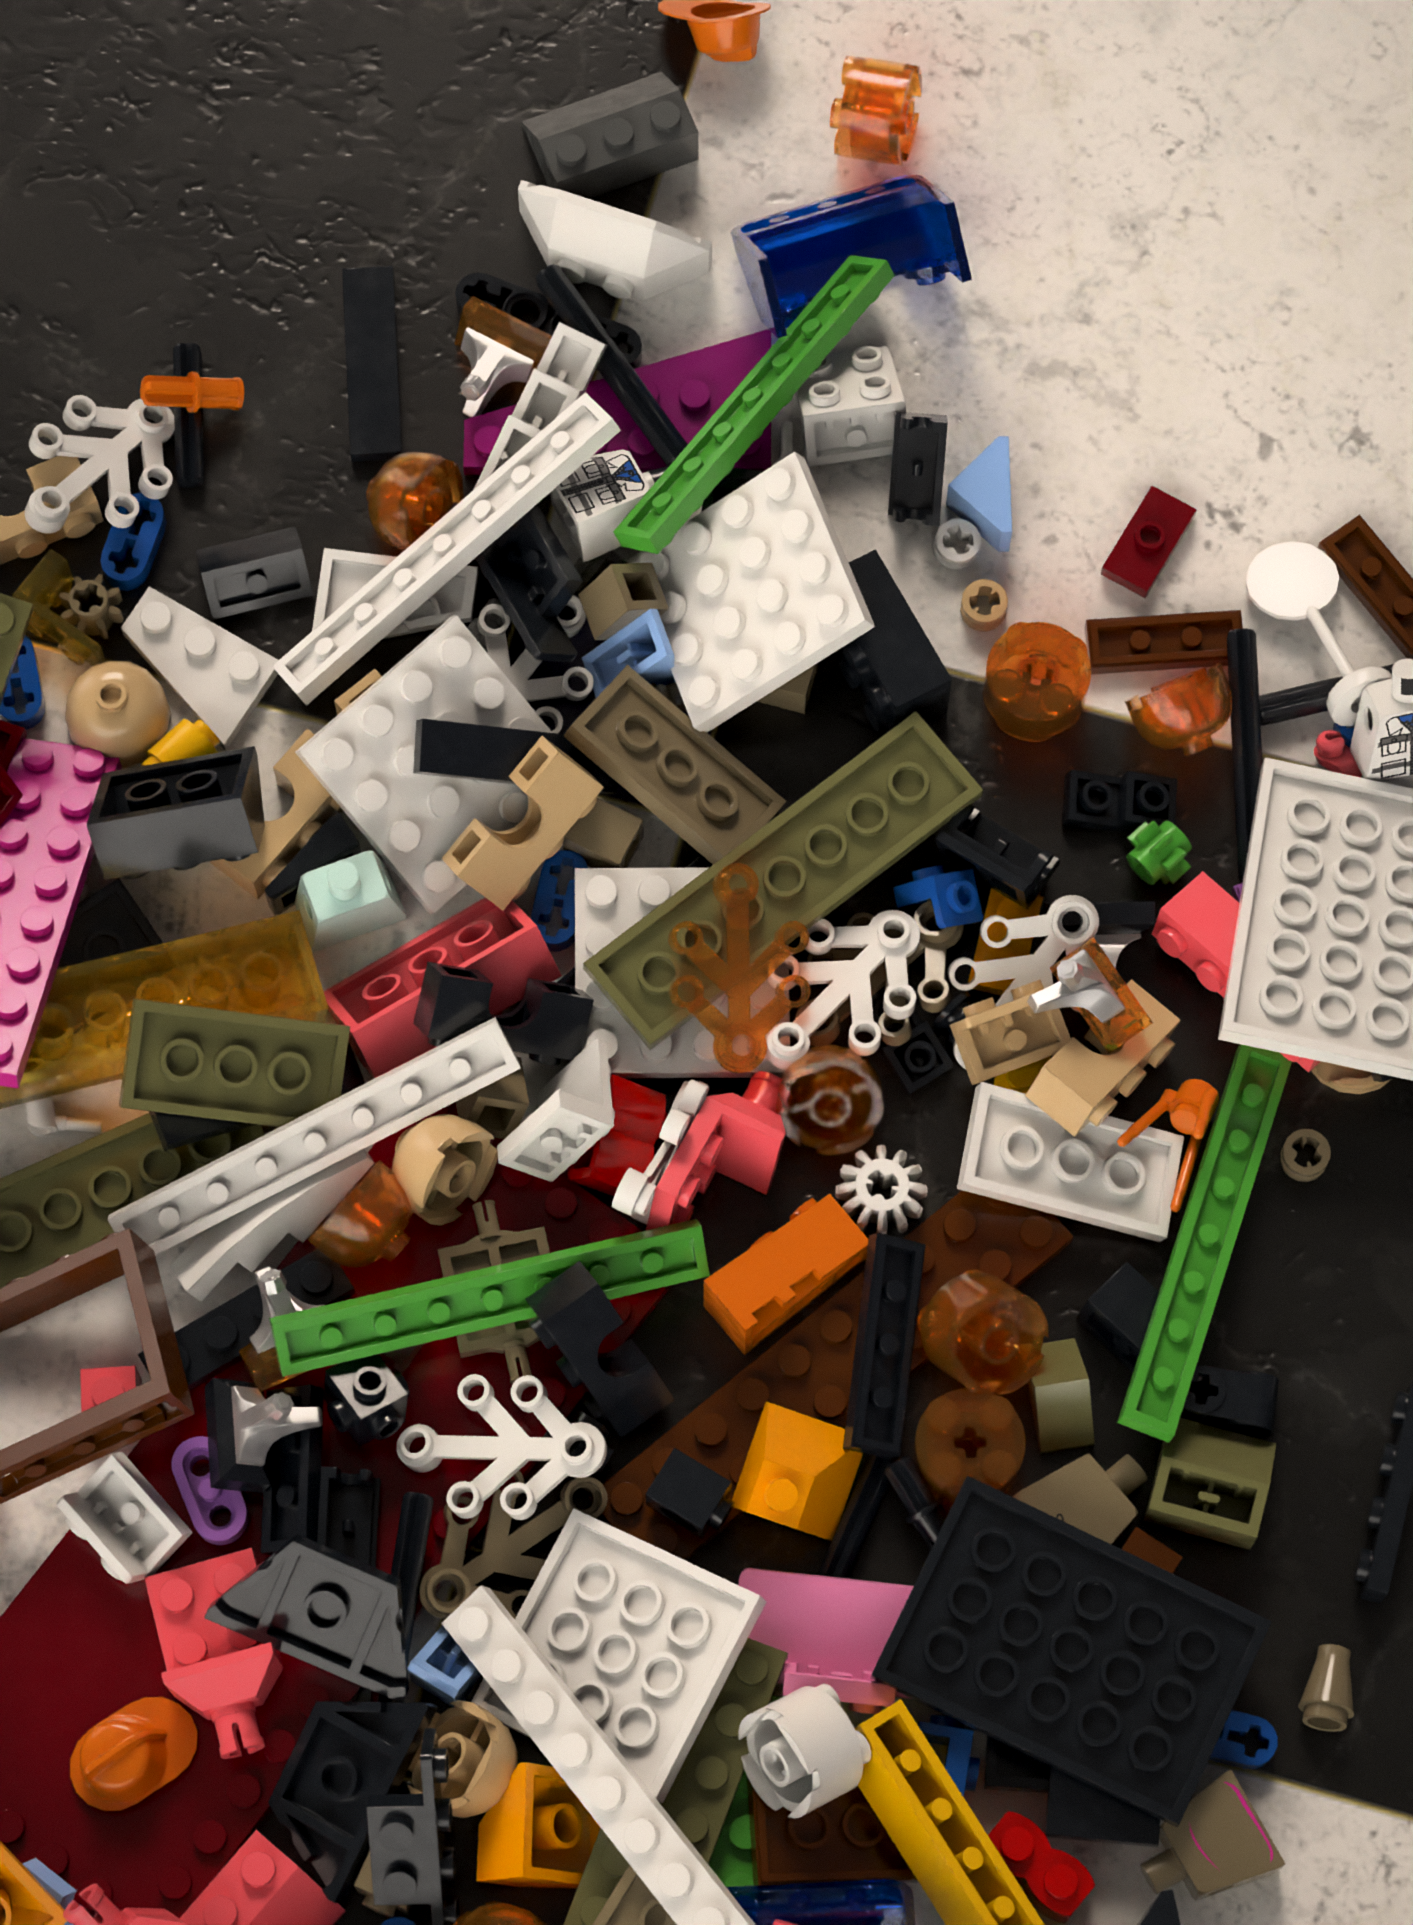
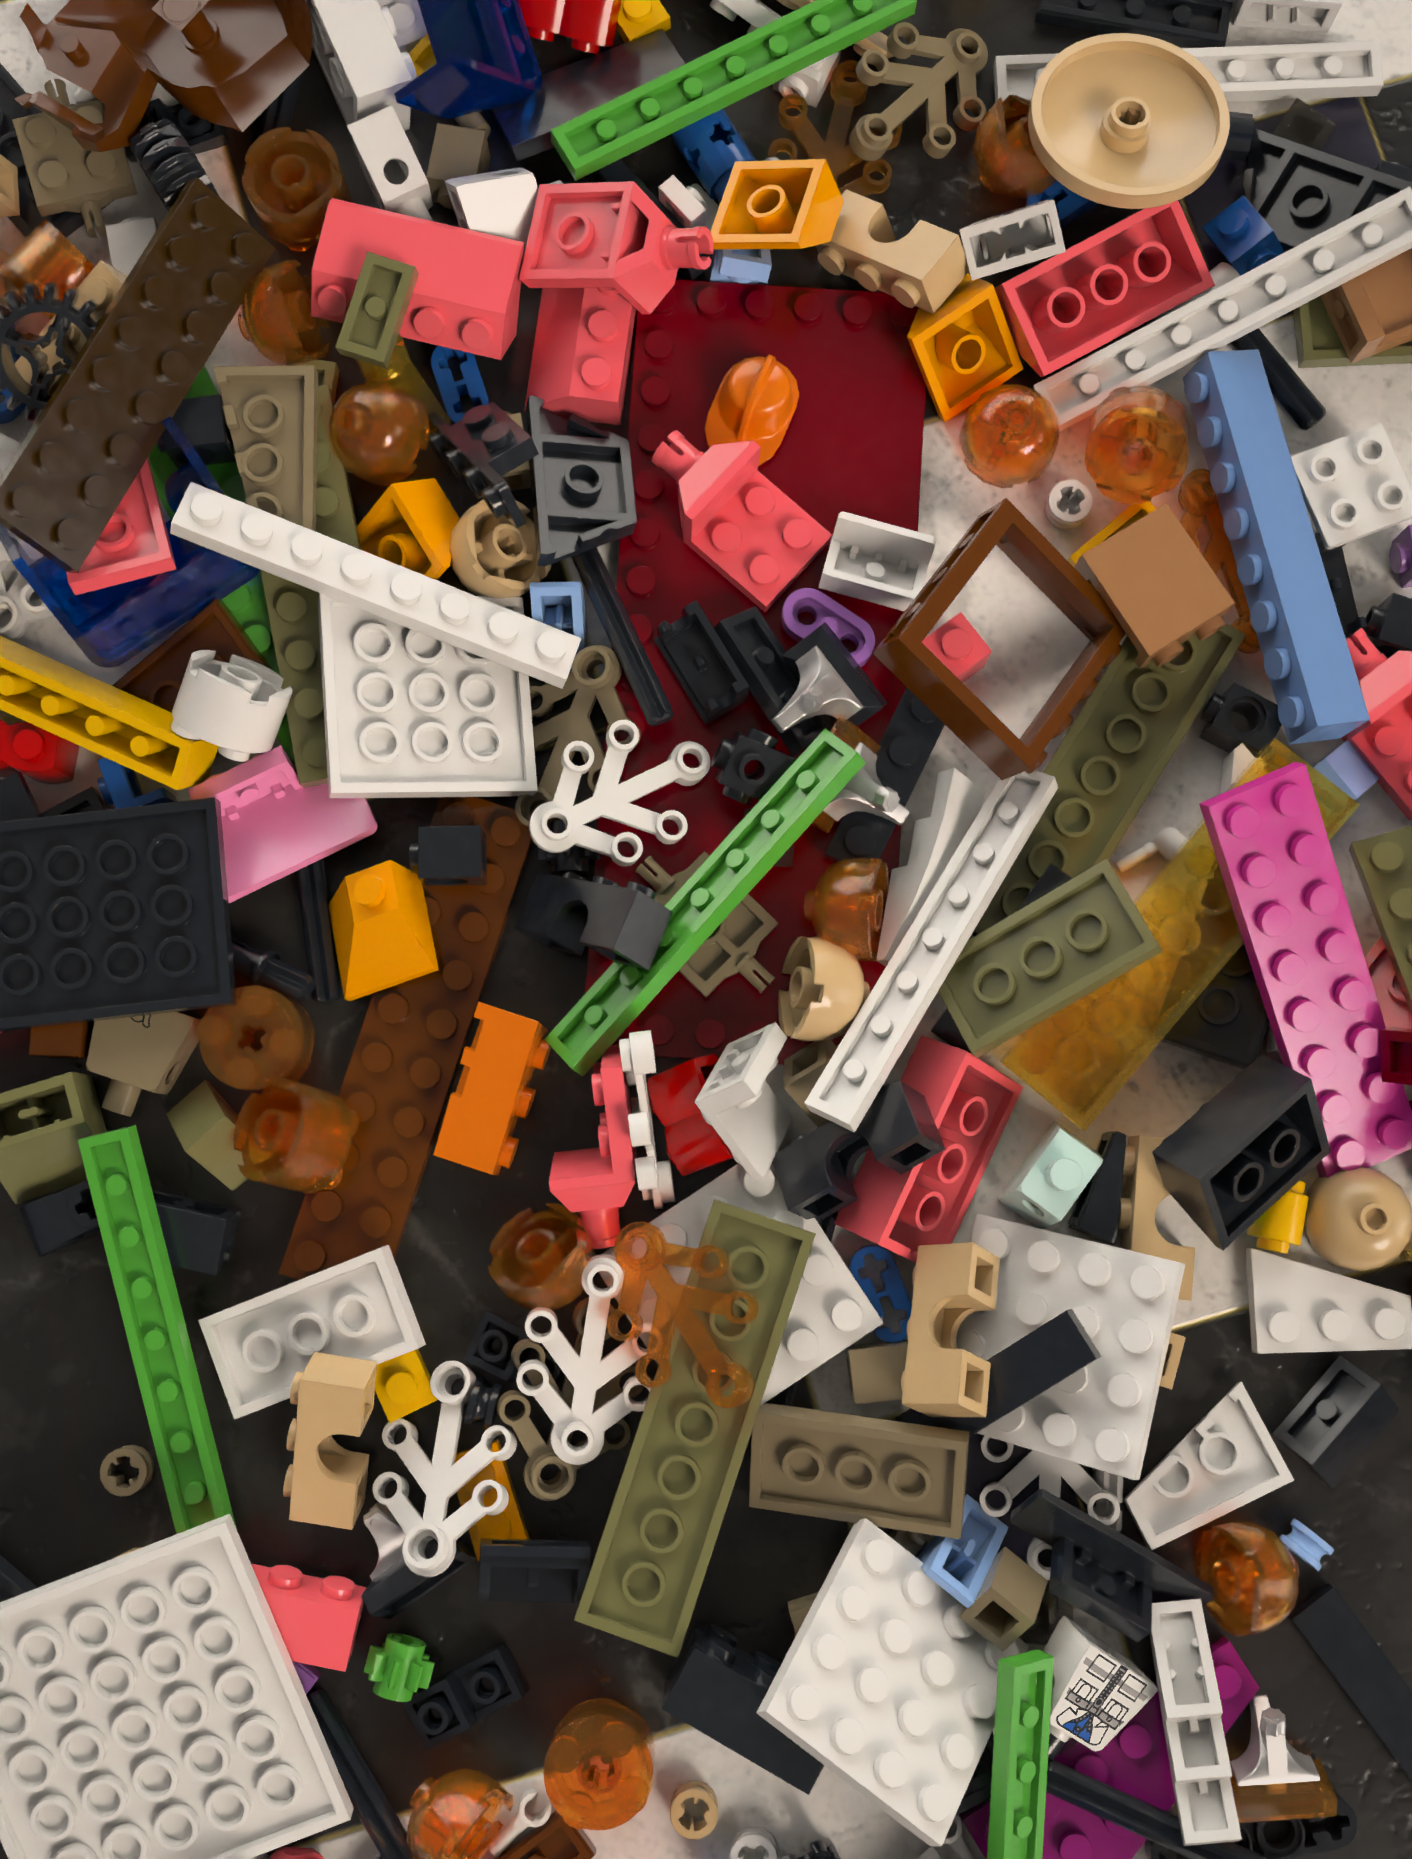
camera: 150 degrees right, 10 degrees up
black wing [204,1534,409,1703] -> none
white plate [272,392,621,706] -> none
white gear [835,1144,928,1234] -> none
black tile [843,1233,926,1459] -> none
blue bracket [893,865,983,929] -> none
tan bracket [950,979,1071,1085] -> none
piece [1027,937,1153,1054] -> none
orange plant [1117,1079,1220,1212] -> none
none -> white hand [489,1788,551,1857]
none -> light blue bush [1278,1518,1334,1572]

